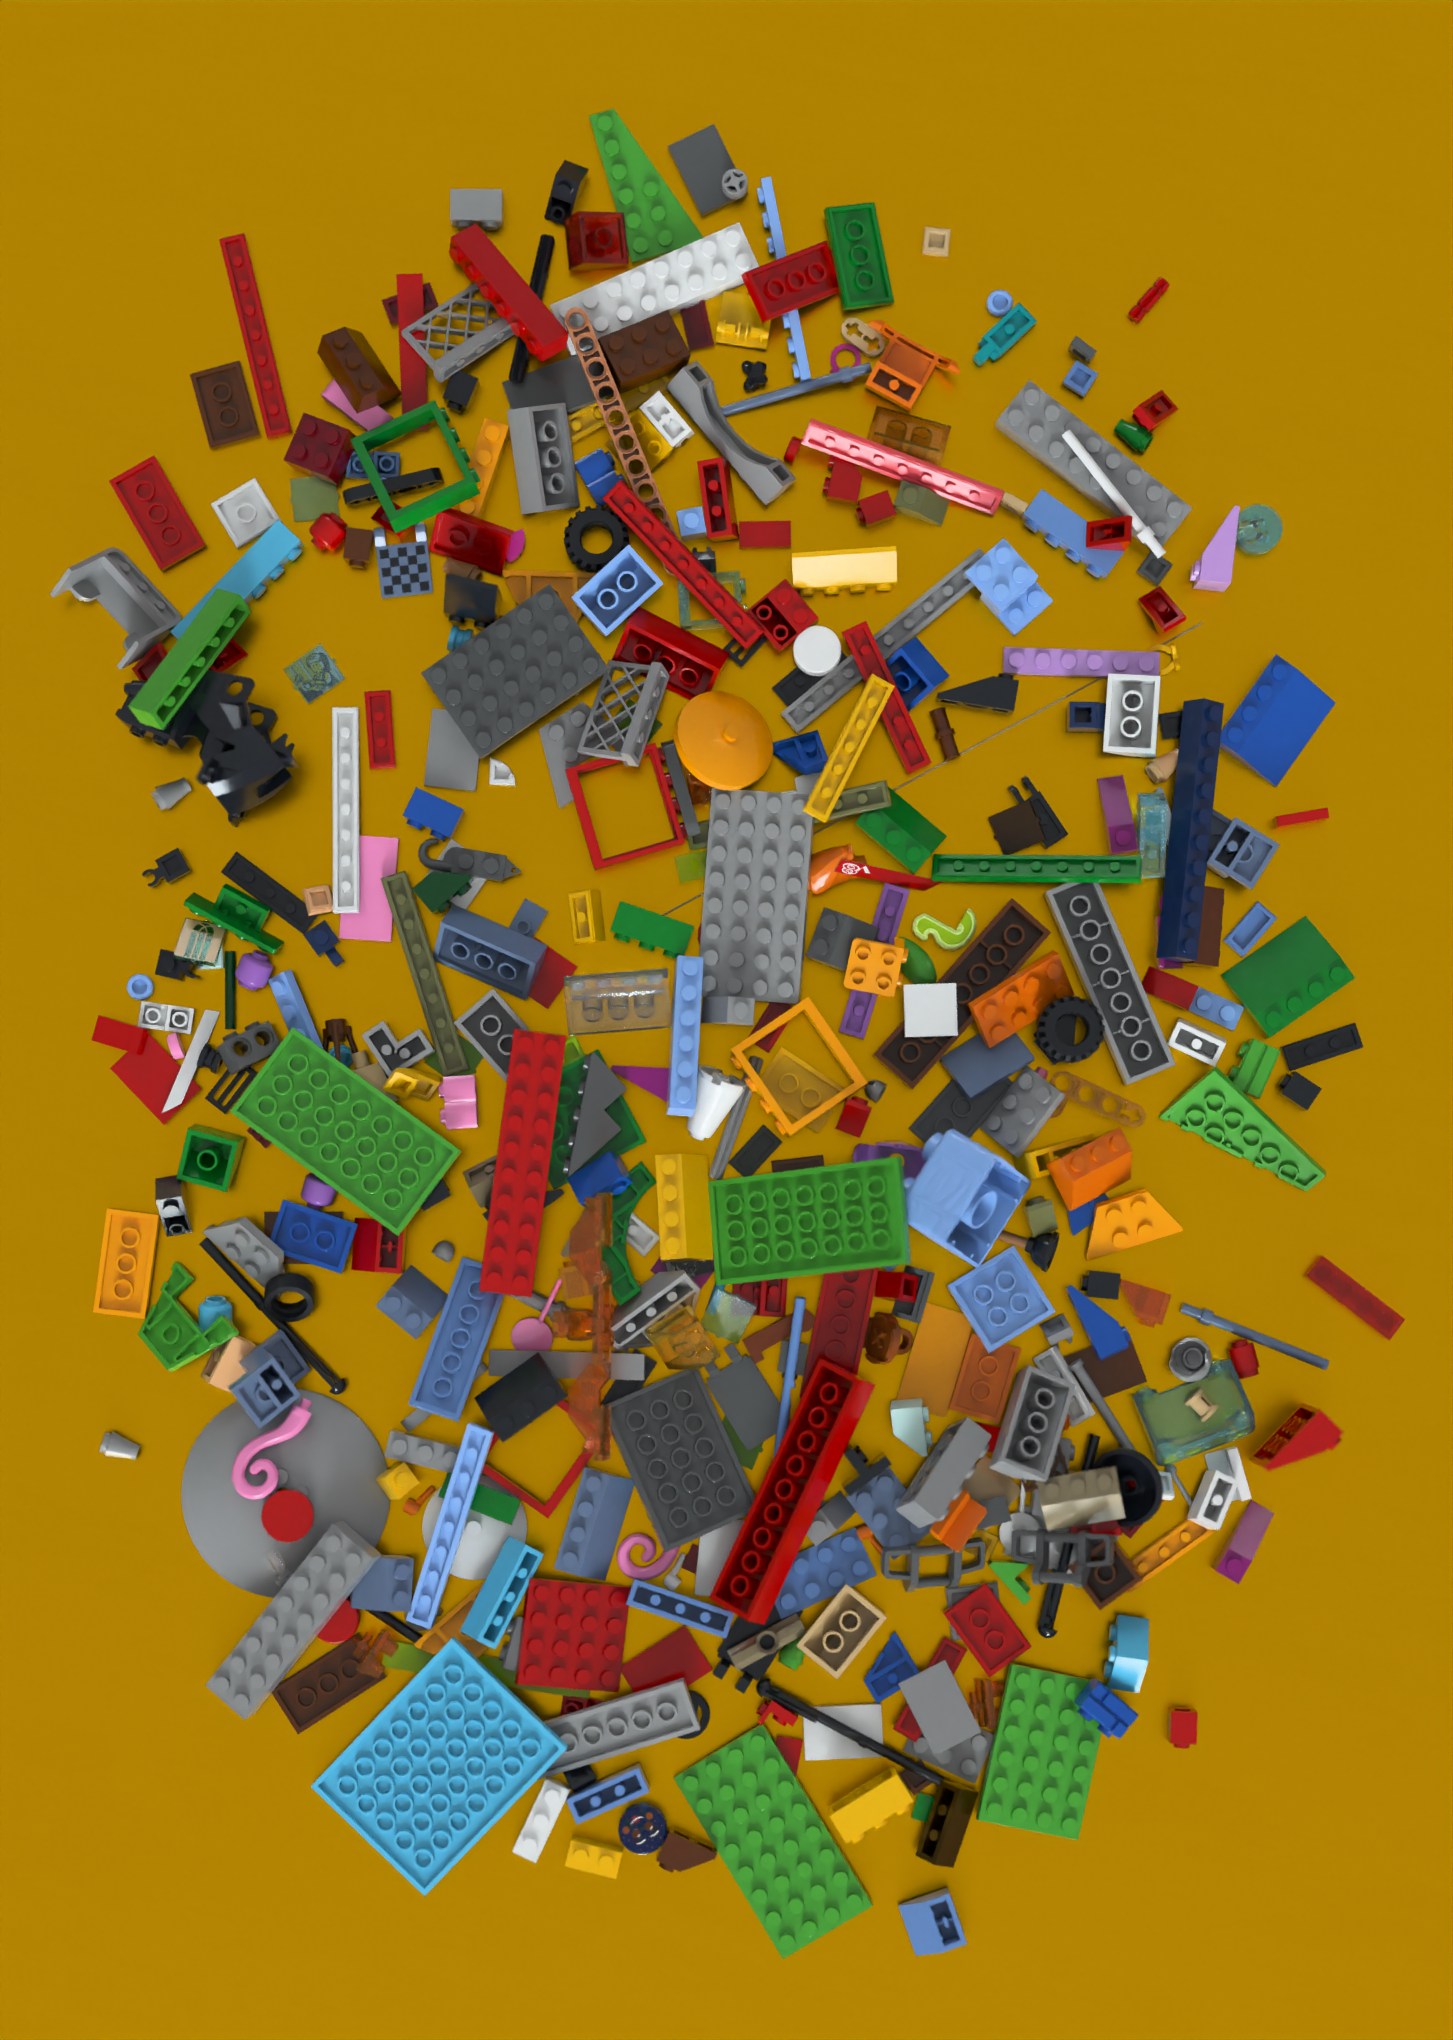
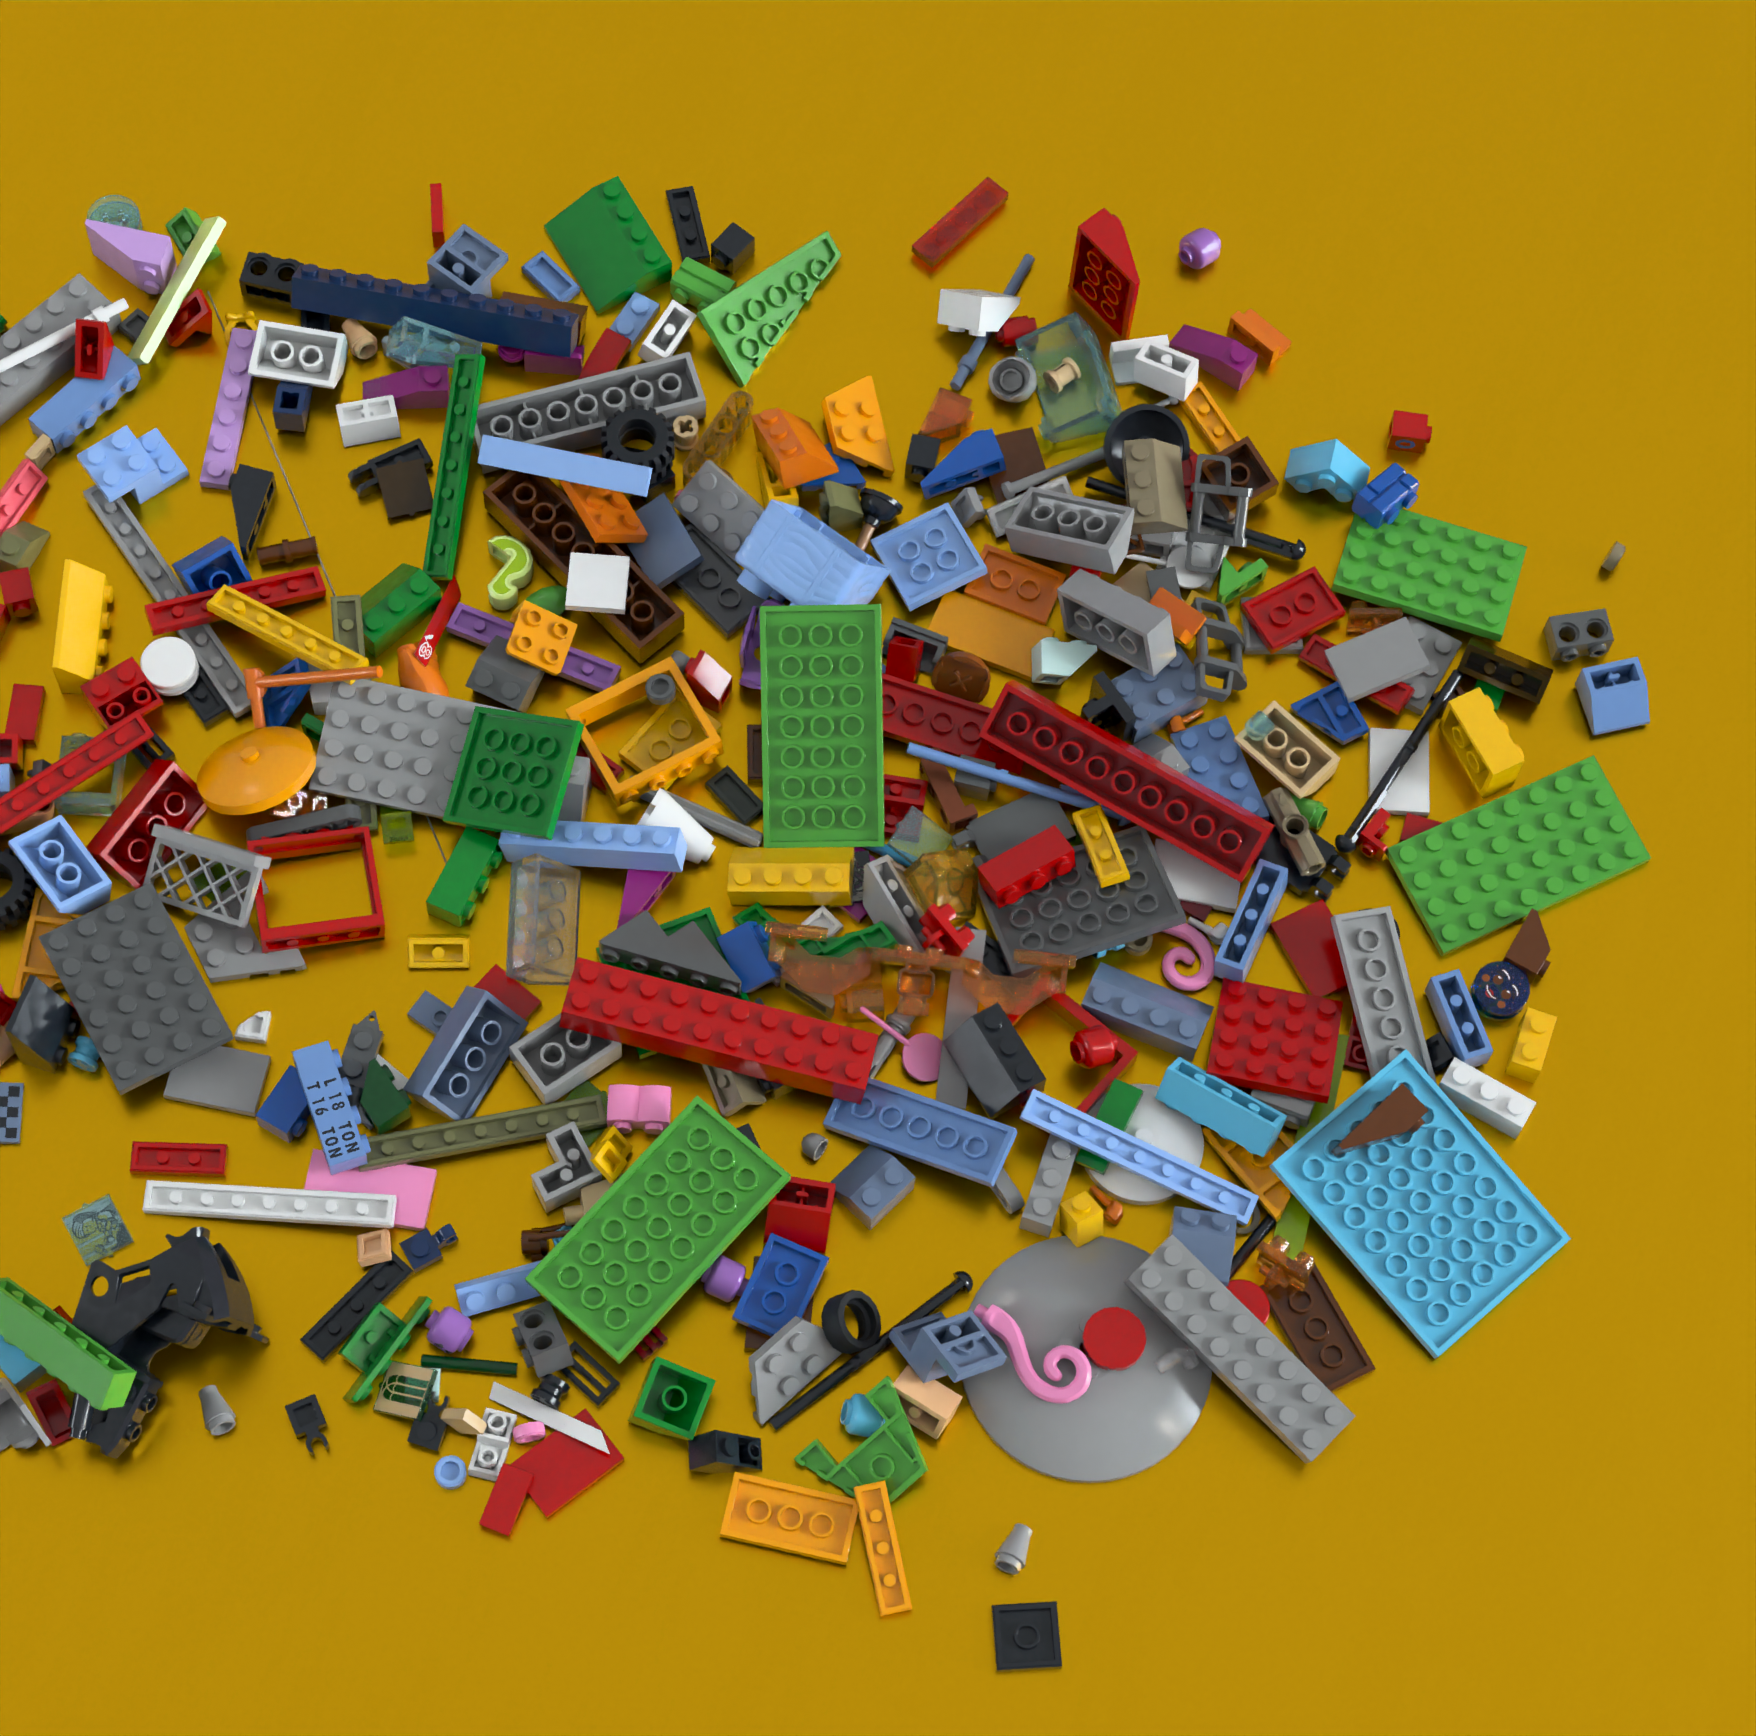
camera: 90 degrees left, 20 degrees down
blue slope [1219,654,1336,787] -> none
none -> yellowish green tile [127,216,226,365]
none -> bright green slope [165,207,221,263]
none -> black brick [239,252,304,306]
none -> orange bar [243,665,383,728]
none -> medium blue brick [292,1040,371,1175]
none -> green tile [301,713,324,743]
none -> white hinge [336,395,401,447]
none -> tan tile [440,1408,487,1434]
none -> green plate [442,706,584,840]
none -> light blue tile [477,434,653,497]
none -> dark grey tile [645,674,676,705]
none -> tan bush [673,415,699,452]
none -> light orange tile [853,1480,912,1616]
none -> red hips [918,903,975,963]
none -> white slope [937,289,1021,336]
none -> red brick [977,825,1076,909]
none -> black tile [991,1601,1062,1672]
none -> red head [1070,1025,1118,1069]
none -> yellow tile [1072,804,1130,888]
none -> medium lavender head [1179,228,1221,270]
none -> orange panel [1227,309,1291,366]
none -> clear light blue piece [1245,710,1275,741]
none -> reddish brown slope [1331,1083,1429,1156]
none -> dark grey brick [1543,608,1614,662]
none -> dark tan tile [1601,541,1626,571]

